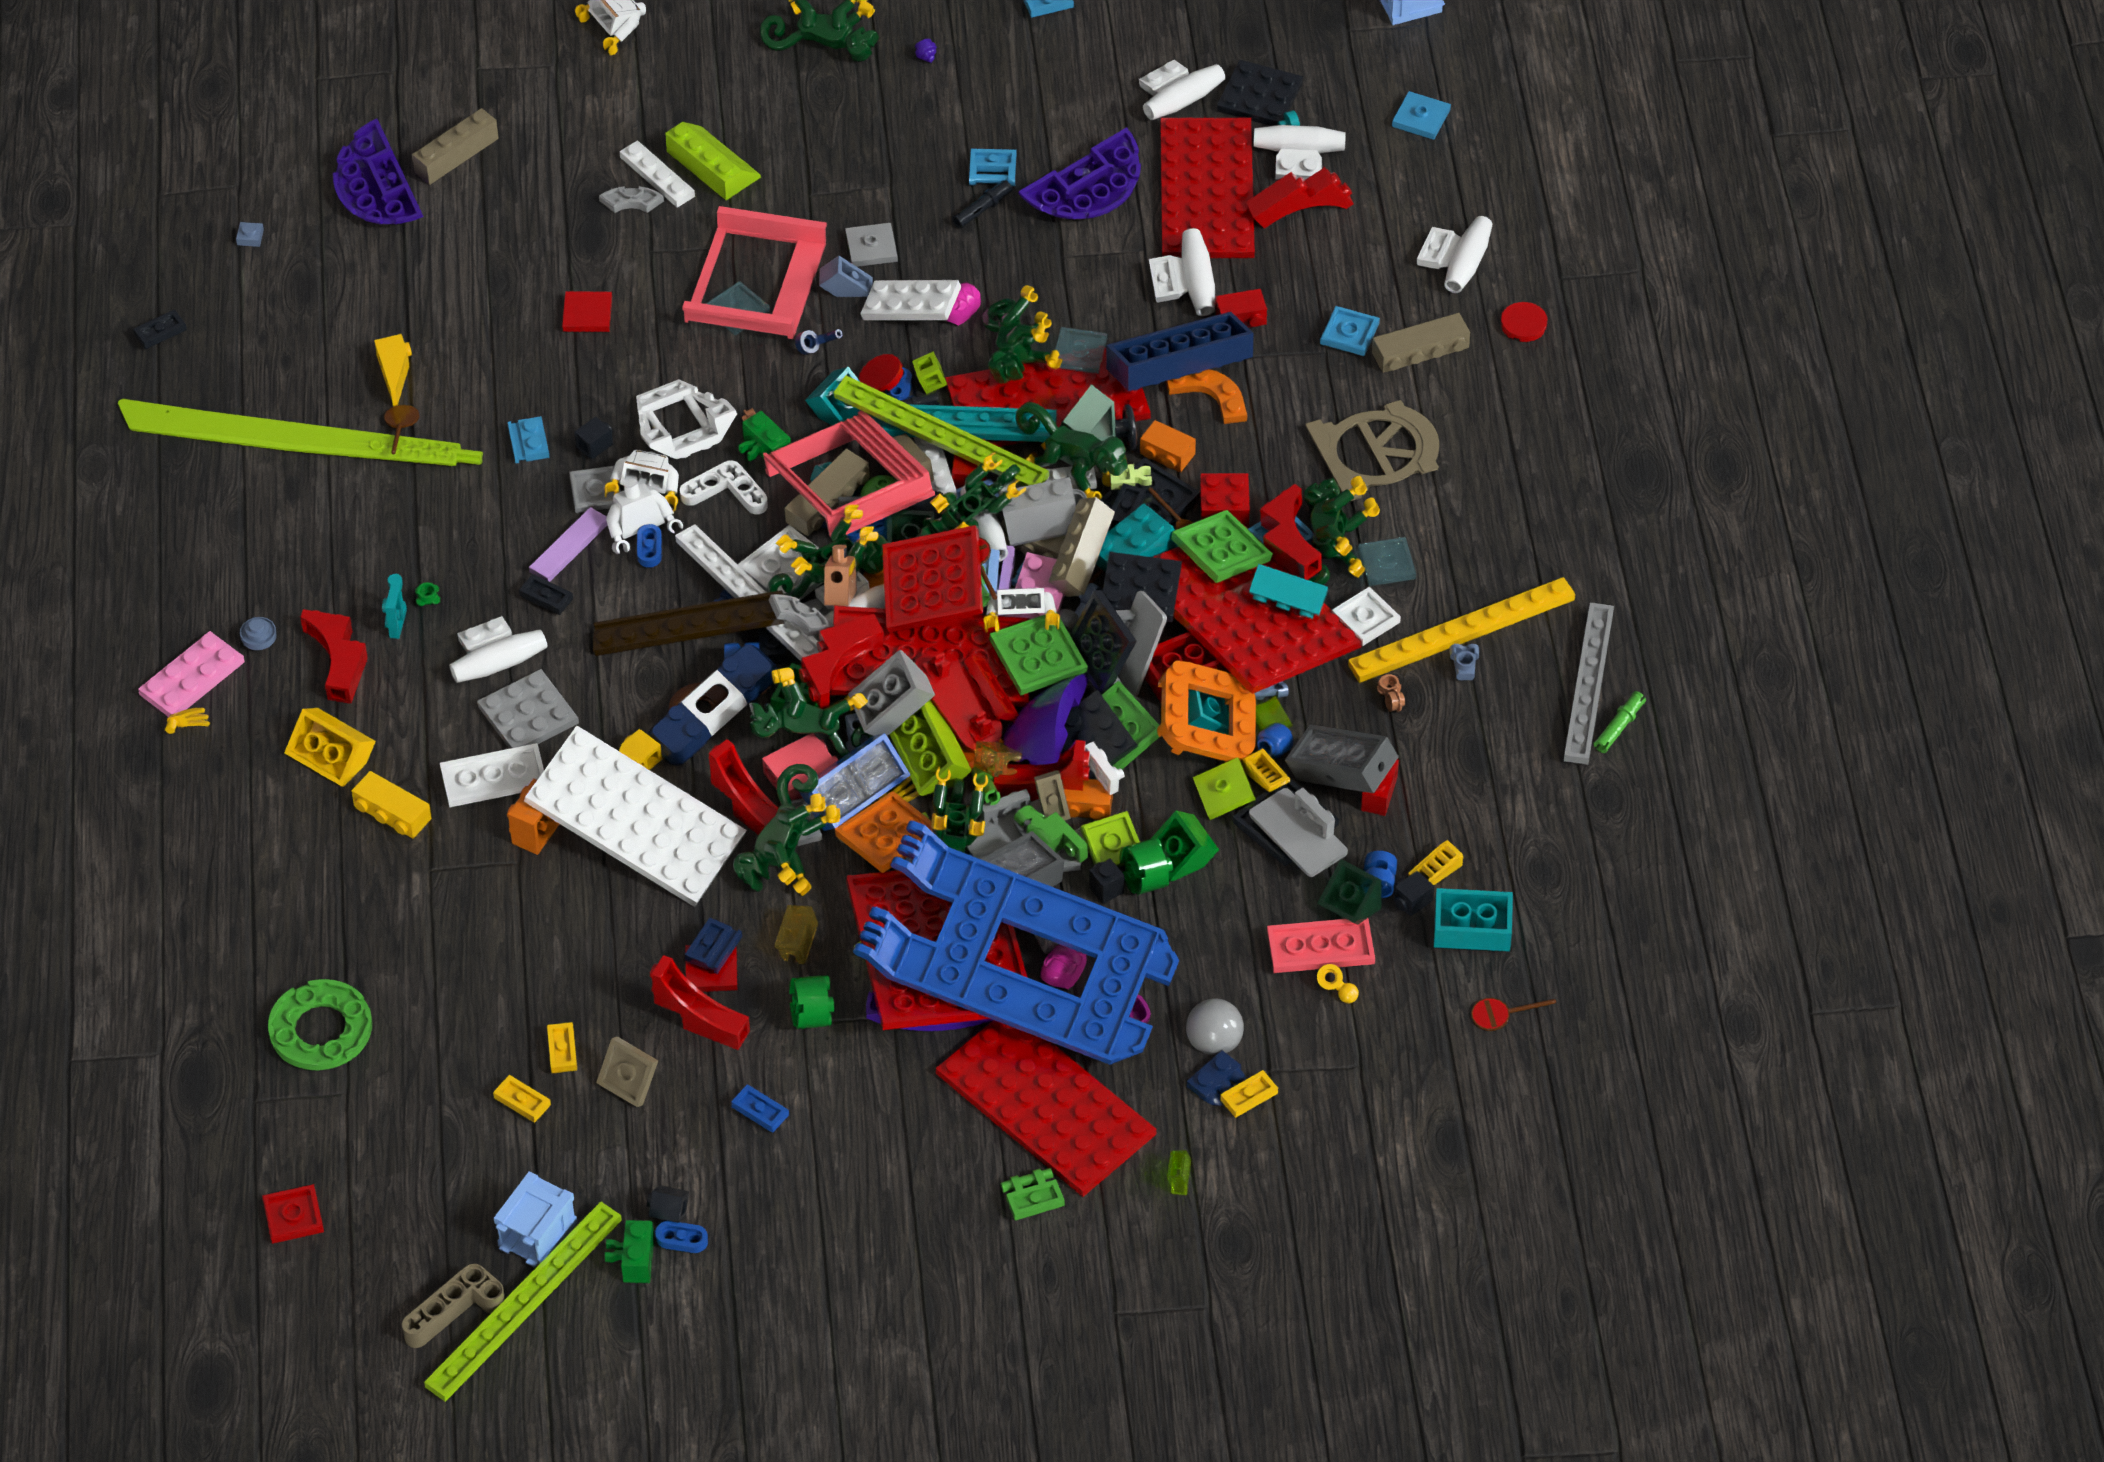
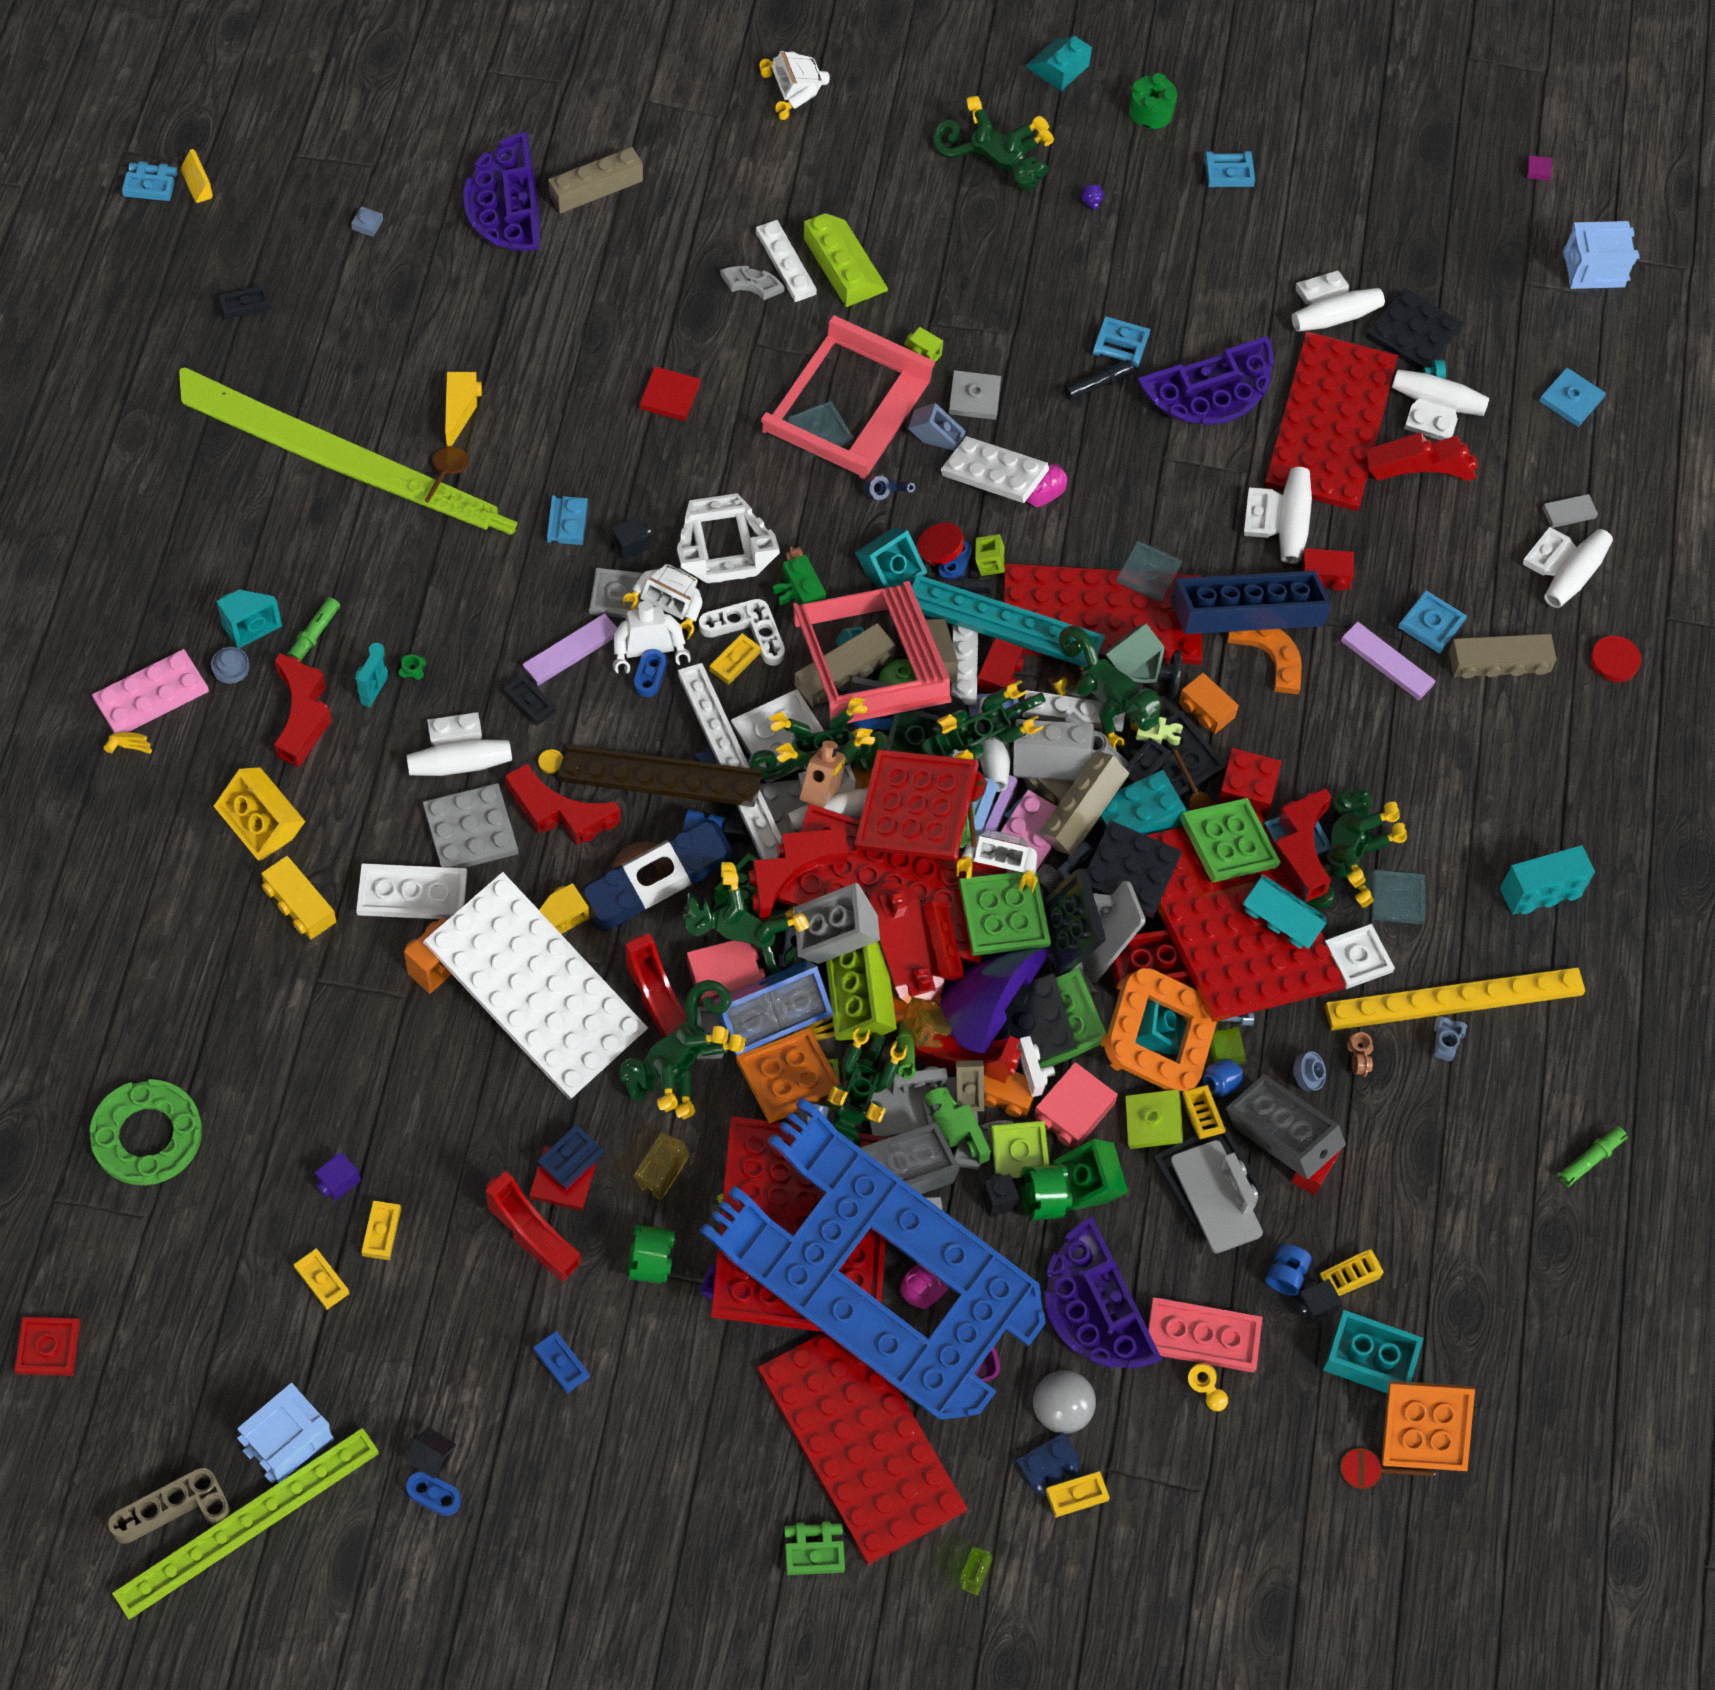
camera: 10 degrees right, 10 degrees up
dark tan tile [596,1036,658,1107] -> none
green brick [605,1220,654,1283] -> none
light grey tile [769,594,831,636] -> none
lime plate [833,375,1050,487] -> none
dark green animal [982,285,1063,384] -> none
dark tan window [1305,400,1439,501] -> none
clear green slope [1317,859,1381,925] -> none
light grey plate [1564,603,1614,765] -> none
none -> dark azure plate [122,161,177,201]
none -> yellow slope [181,149,213,203]
none -> teal slope [216,590,282,649]
none -> bright green pin [286,597,340,662]
none -> dark purple brick [315,1152,361,1201]
none -> red arch [505,764,621,845]
none -> yellow piece [538,749,563,774]
none -> yellow plate [709,633,761,685]
none -> lime brick [904,327,943,362]
none -> coral brick [1033,1062,1118,1149]
none -> dark purple brick [1044,1217,1162,1368]
none -> sand blue plate [1293,1052,1326,1091]
none -> lavender tile [1341,622,1435,701]
none -> orange plate [1381,1381,1475,1471]
none -> teal brick [1500,845,1595,915]
none -> light grey tile [1542,494,1598,528]

